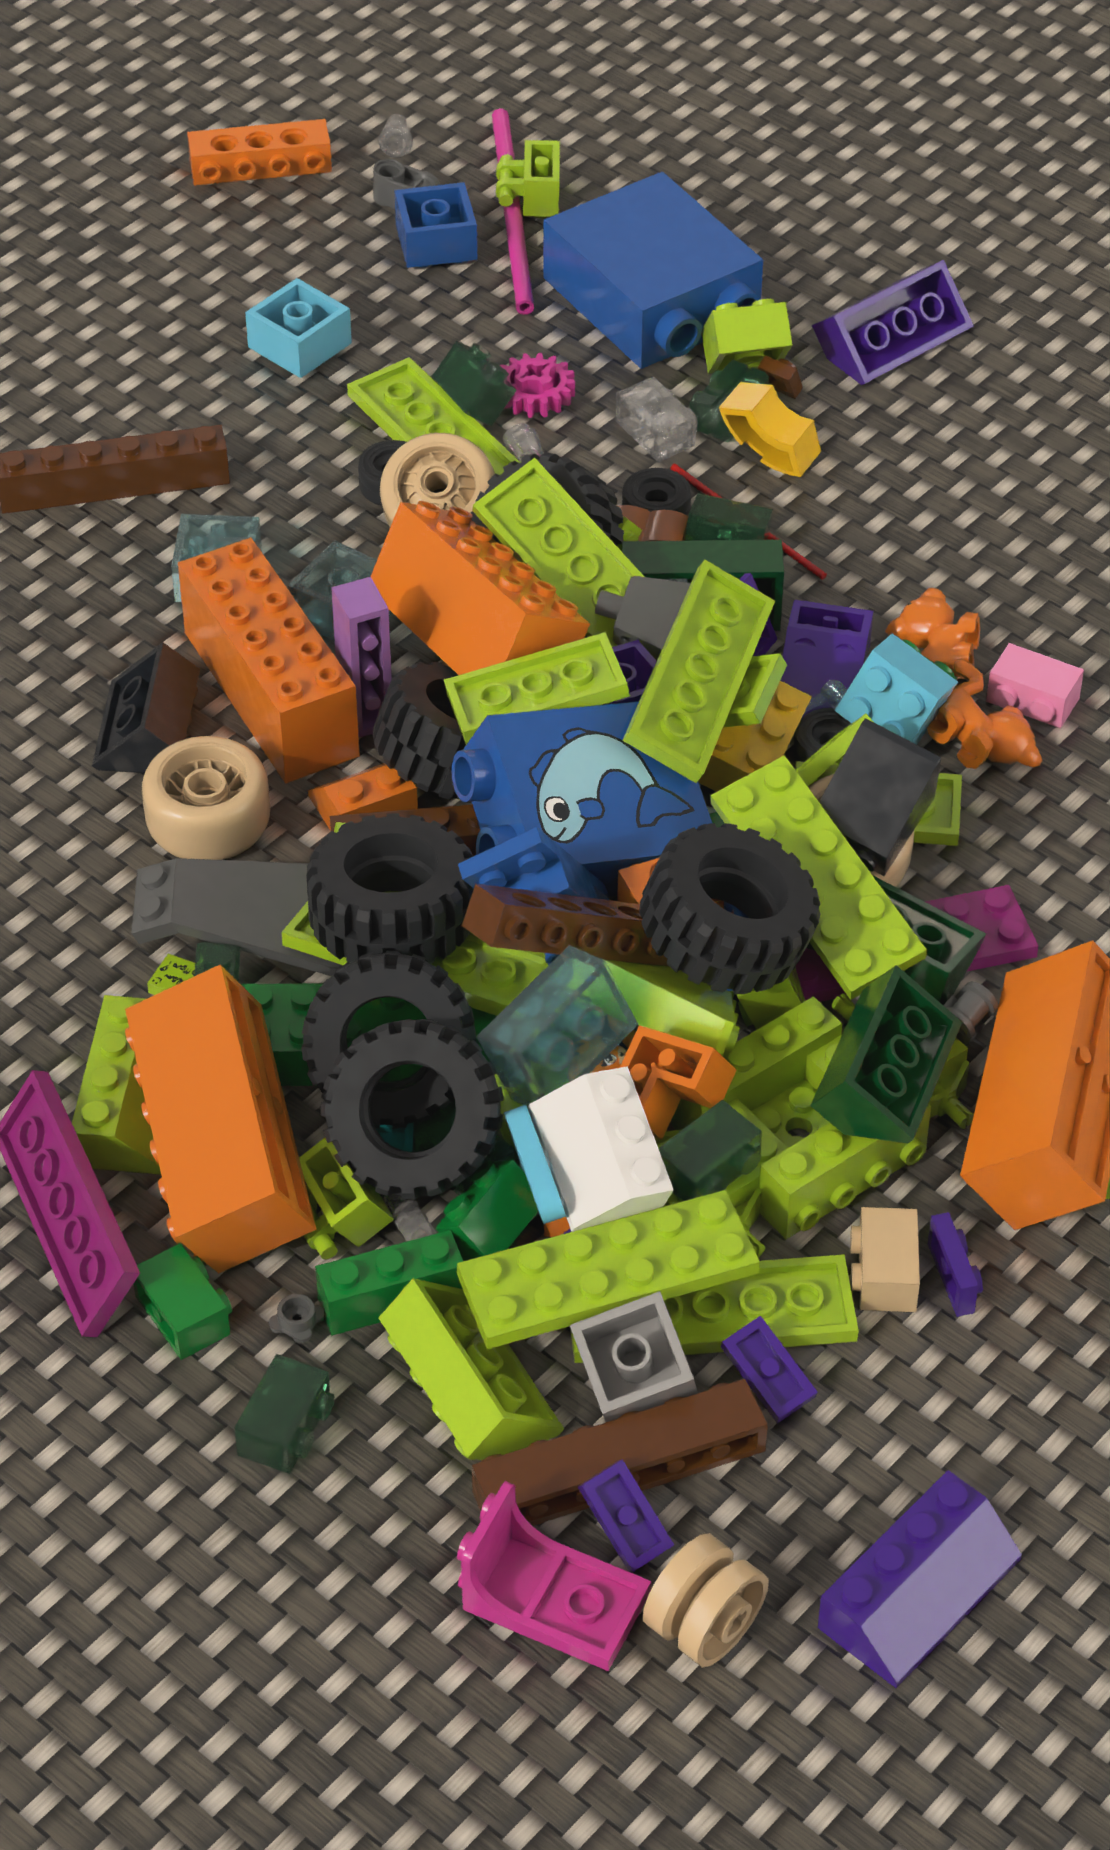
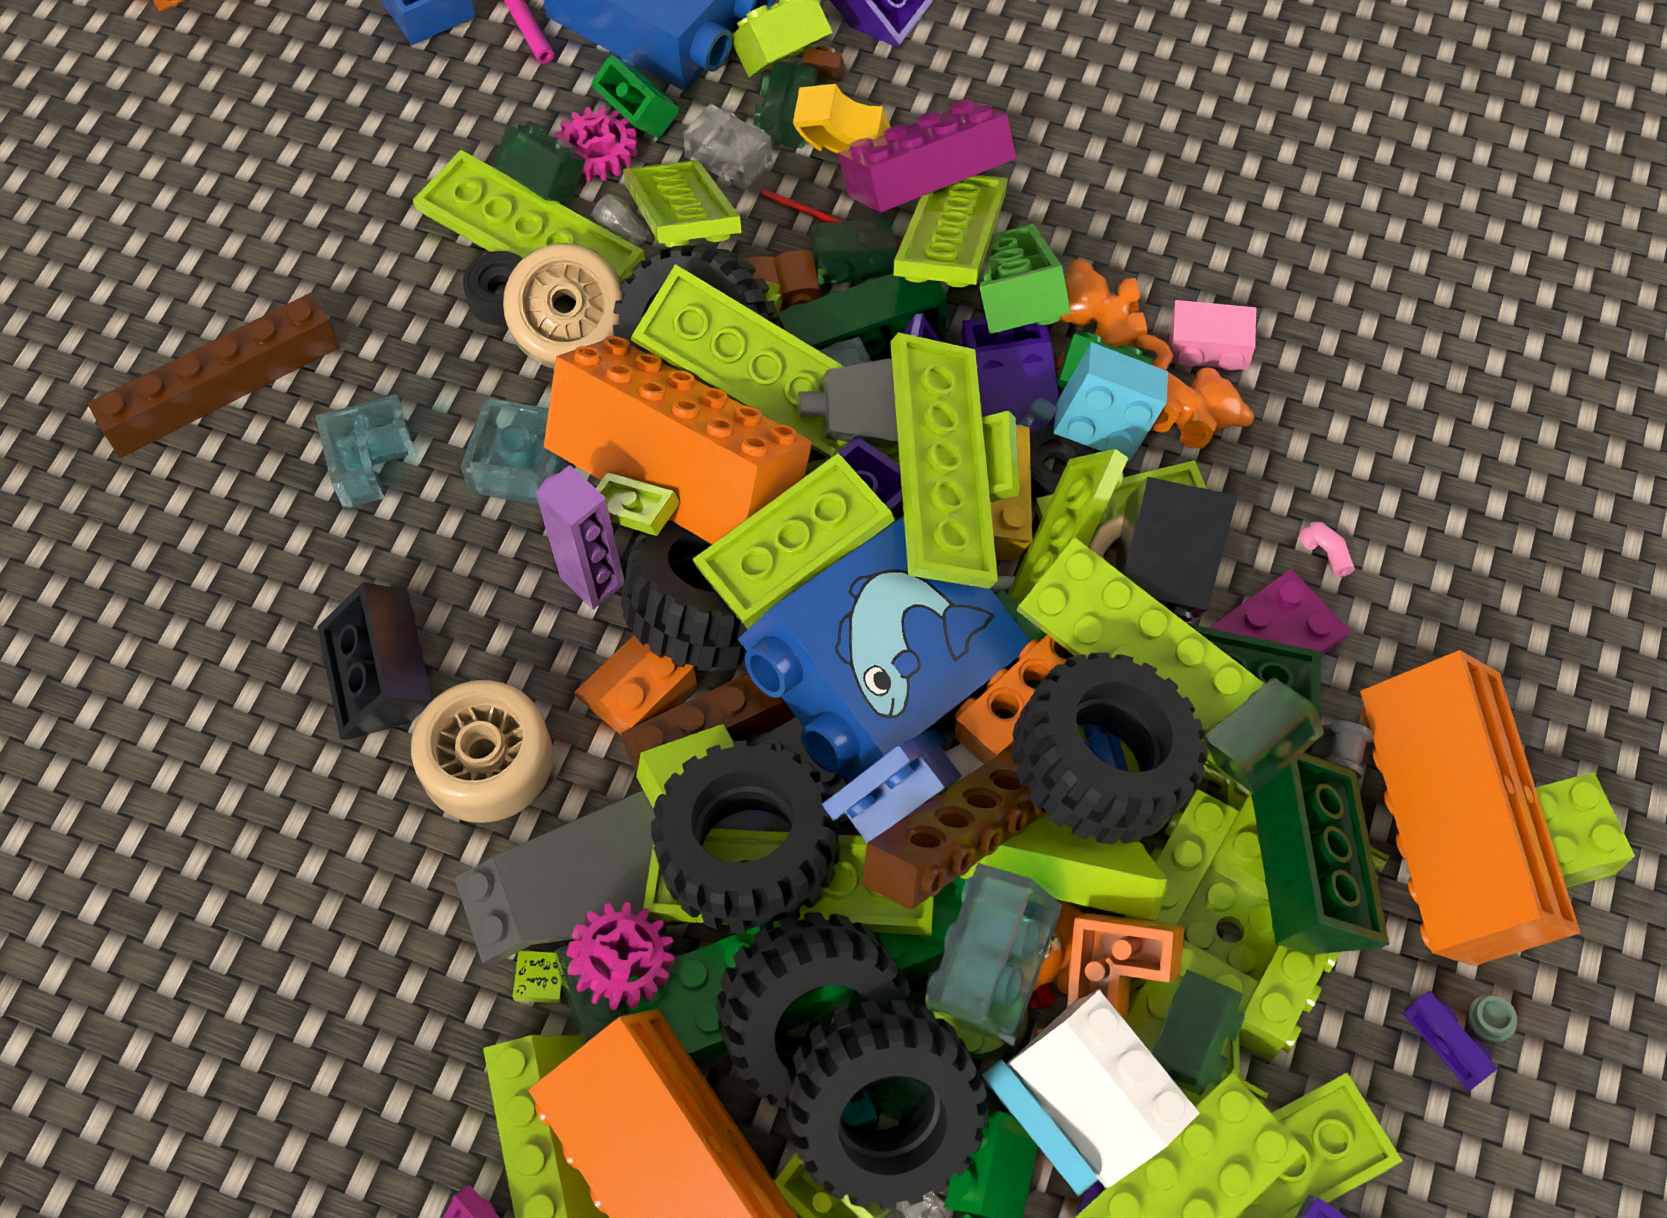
camera: 20 degrees left, 15 degrees up
orange brick [178,538,360,784] -> none
medium azure brick [245,278,352,378] -> none
black tyre [622,468,691,517] -> none
tan brick [850,1207,920,1312] -> none
none -> dark pink gear [566,902,675,1010]
none -> green brick [591,55,679,138]
none -> lime plate [595,472,680,536]
none -> lime plate [623,160,742,247]
none -> magenta brick [838,99,1016,212]
none -> lime plate [893,175,1007,287]
none -> bright green wedge [980,224,1071,334]
none -> clear green brick [1203,677,1324,795]
none -> bright pink arm [1299,522,1355,577]
none -> sand green plate [1467,994,1517,1043]

